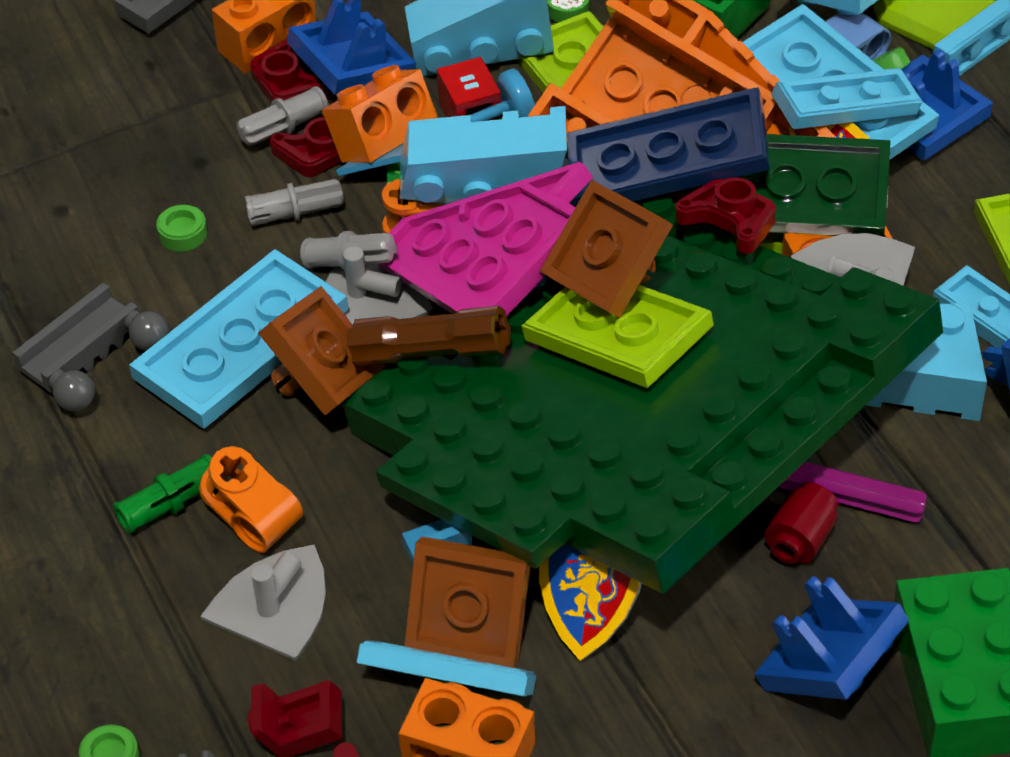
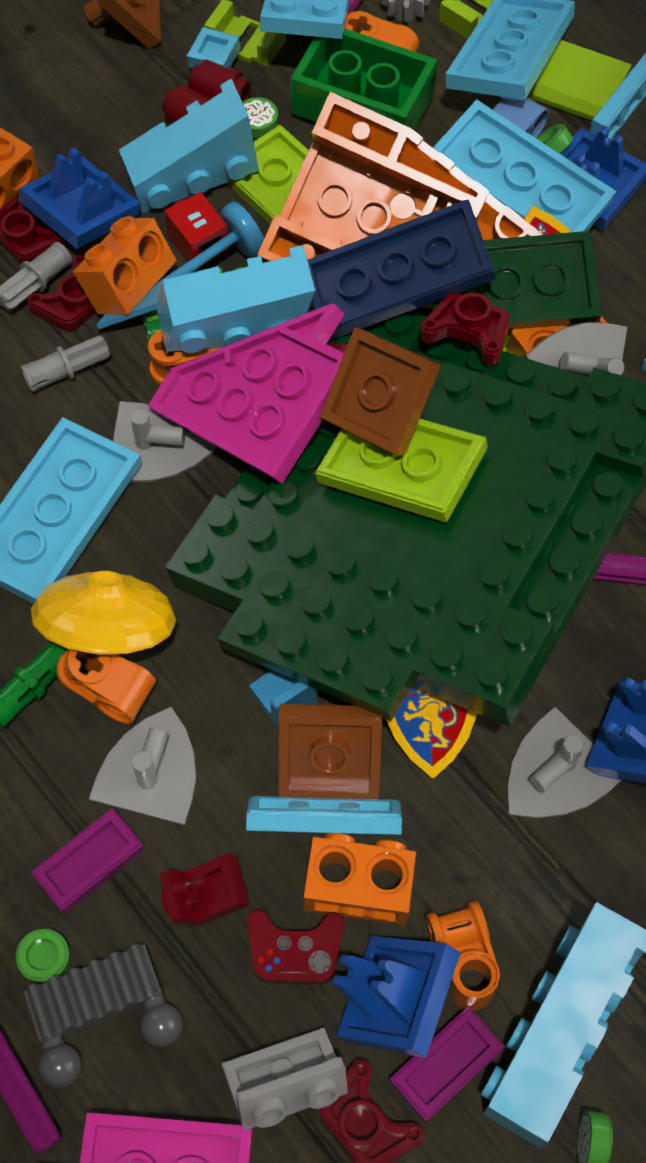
camera: 15 degrees left, 15 degrees up
dark orange tile [258,286,386,415] -> none
light grey axle [300,231,398,270] -> none
reddish brown axle [347,306,511,367] -> none
dark red brick [765,482,838,564] -> none
medium azure tile [771,68,923,129] -> none
none -> magenta tile [30,808,145,915]
none -> yellow hat [31,571,176,655]
none -> light grey shield [507,707,622,818]

